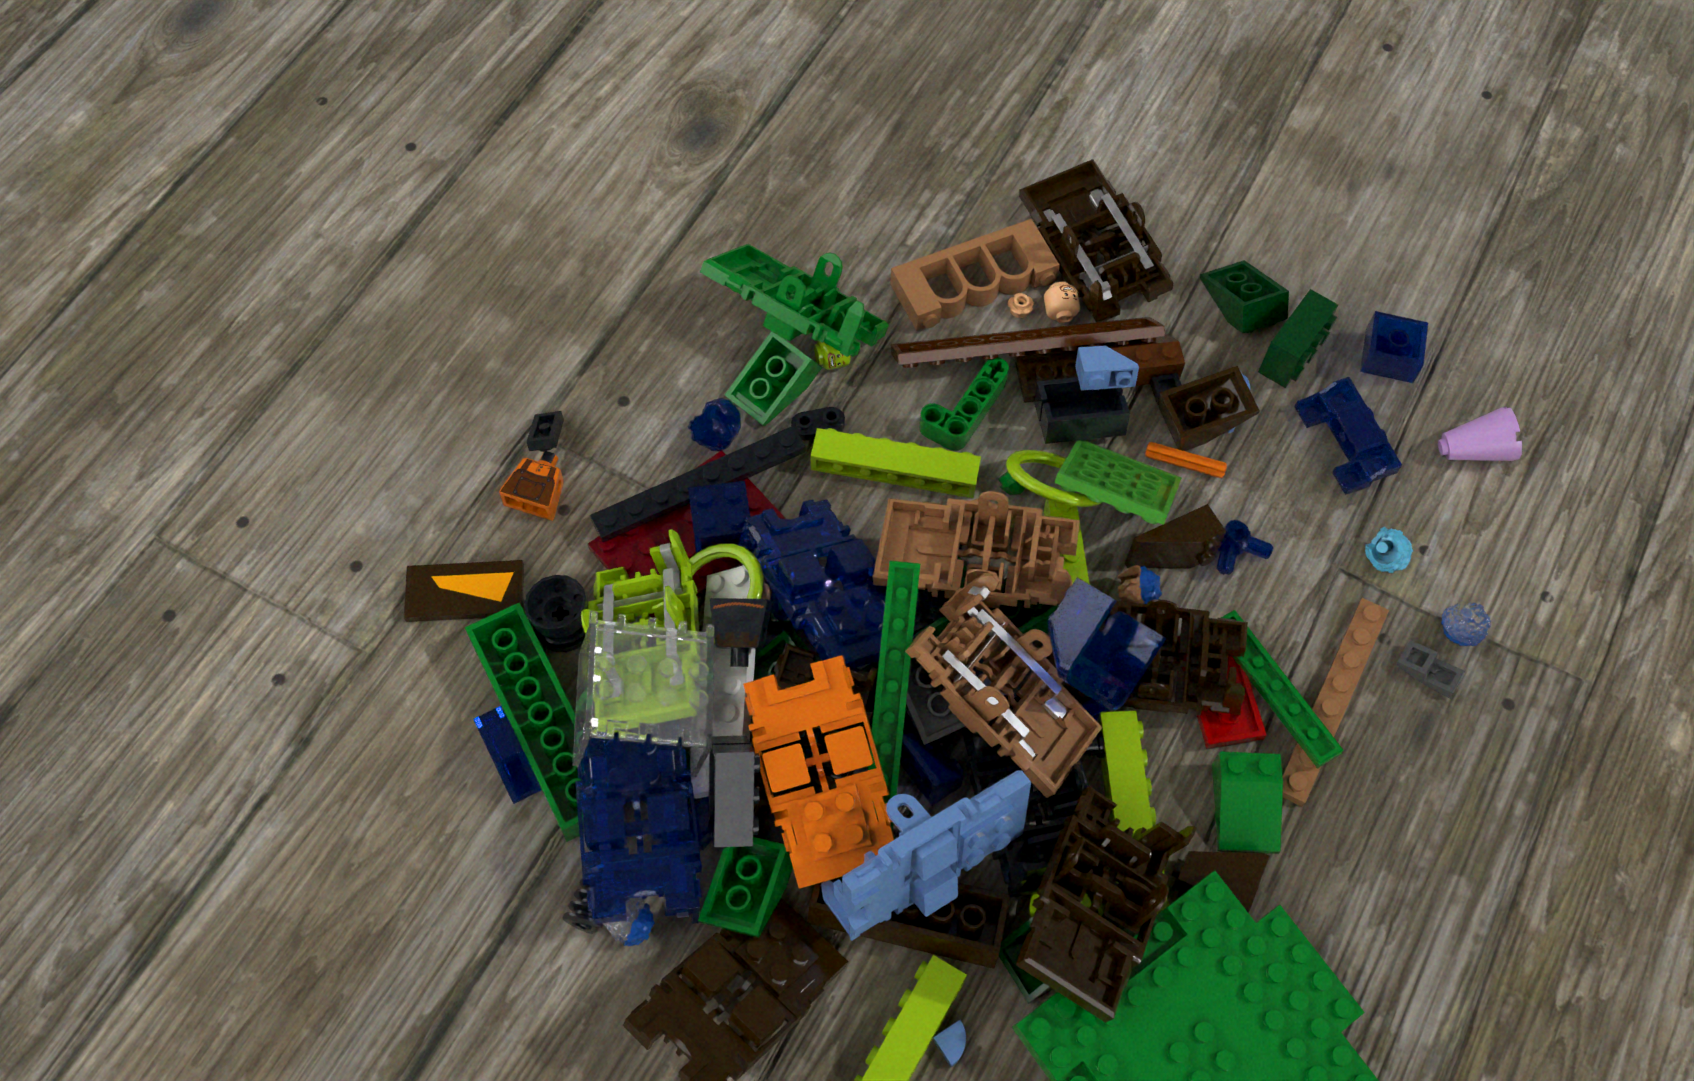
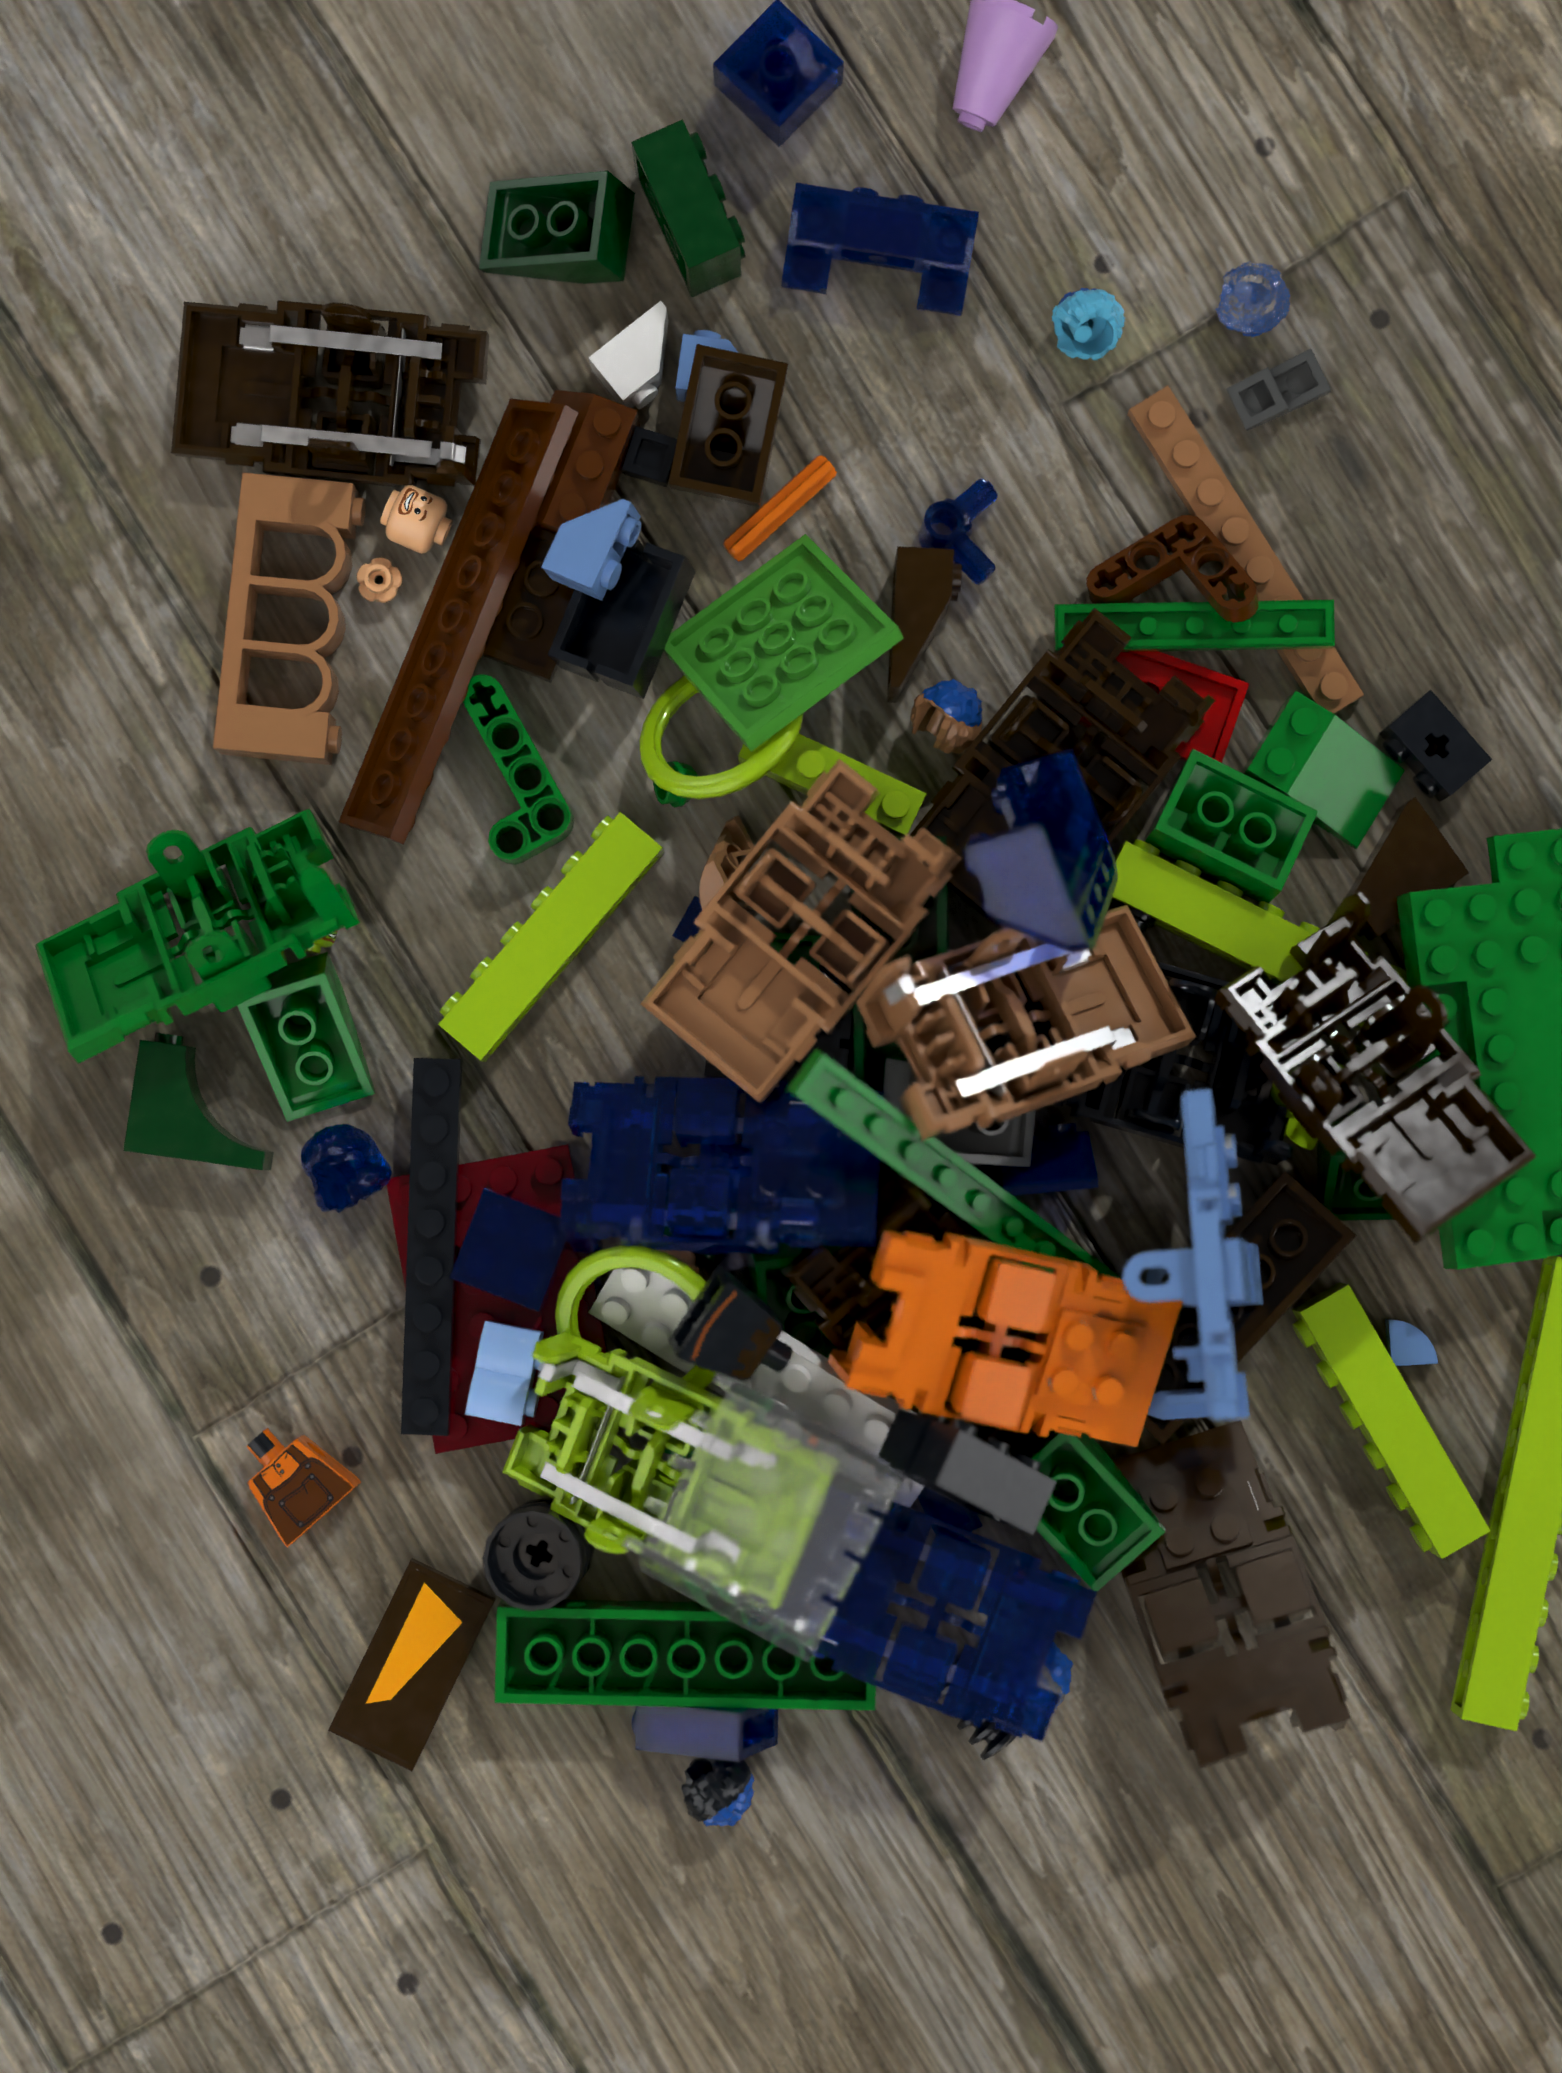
camera: 60 degrees left, 25 degrees up
black plate [526,411,564,452] -> none
black plate [791,407,845,441] -> none
none -> dark green arch [123,1033,274,1170]
none -> light blue brick [465,1320,544,1426]
none -> white slope [588,301,668,409]
none -> black piece [681,1748,754,1826]
none -> reddish brown beam [1086,515,1259,622]
none -> green slope [1144,749,1318,903]
none -> black brick [1379,690,1492,802]

